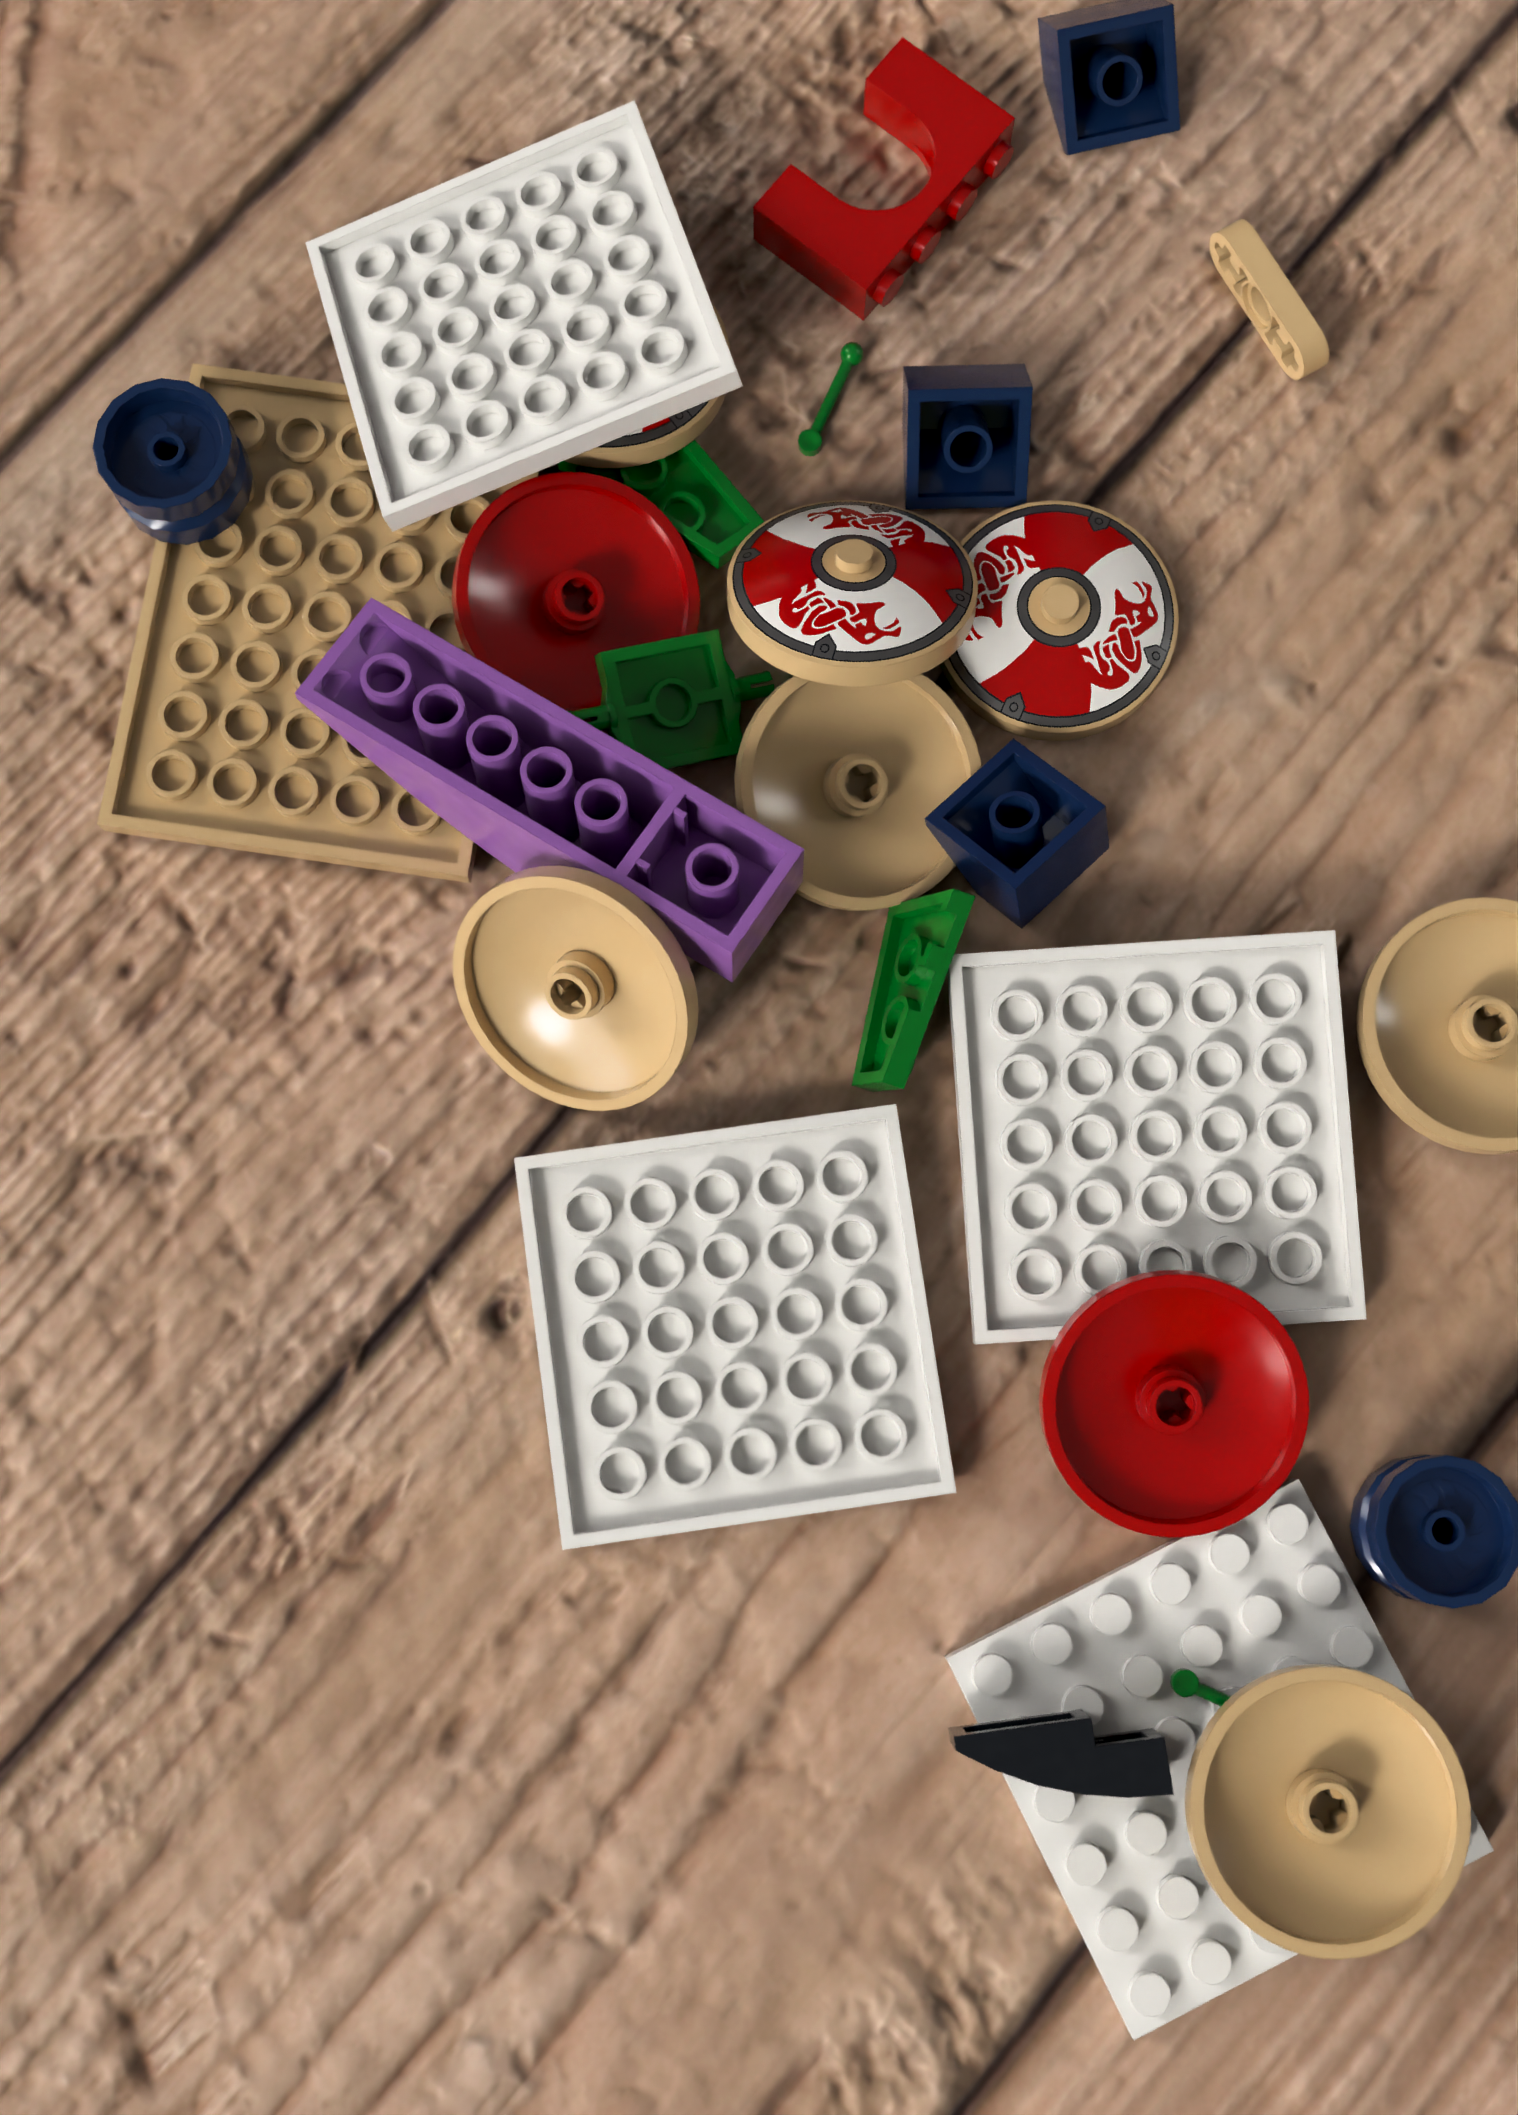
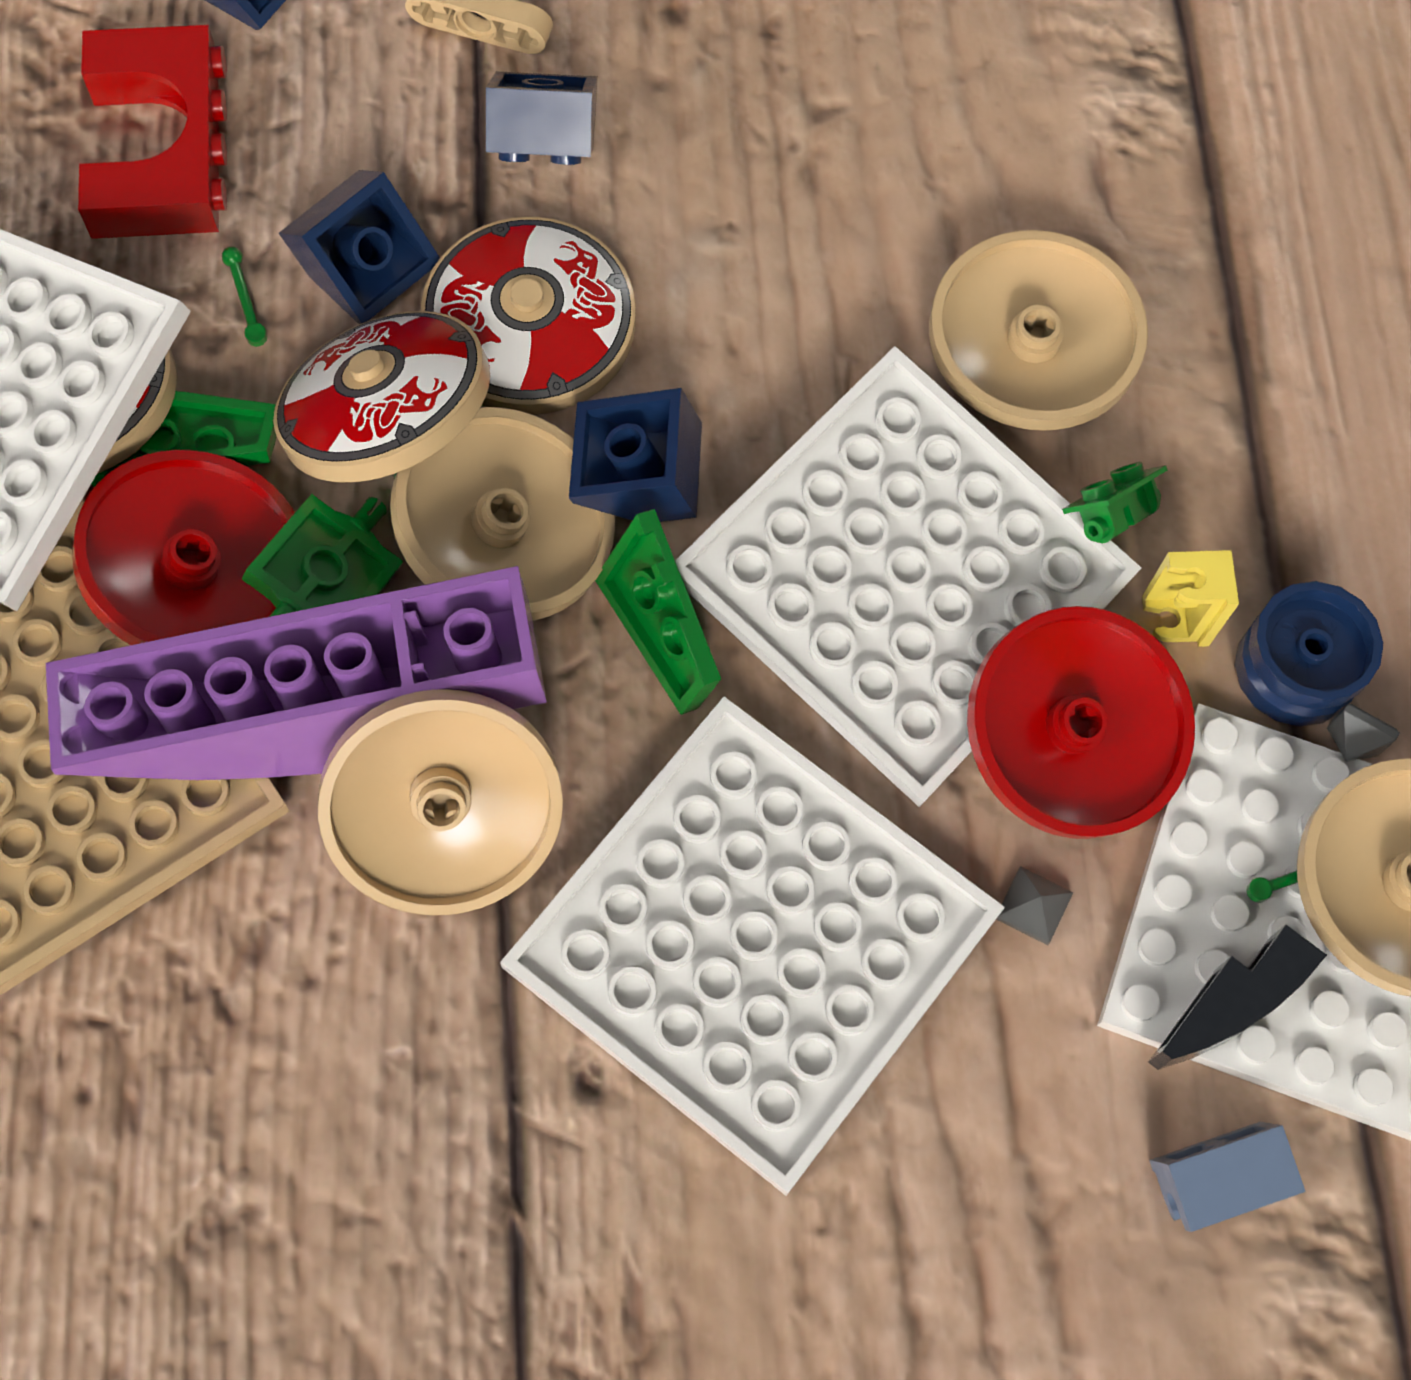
camera: 50 degrees left, 10 degrees down
none -> slope [486,71,598,165]
none -> dark grey slope [996,866,1073,945]
none -> green hinge [1062,462,1168,543]
none -> light yellow hinge [1142,550,1239,647]
none -> sand blue hinge [1149,1122,1306,1232]
none -> dark grey slope [1327,704,1400,762]

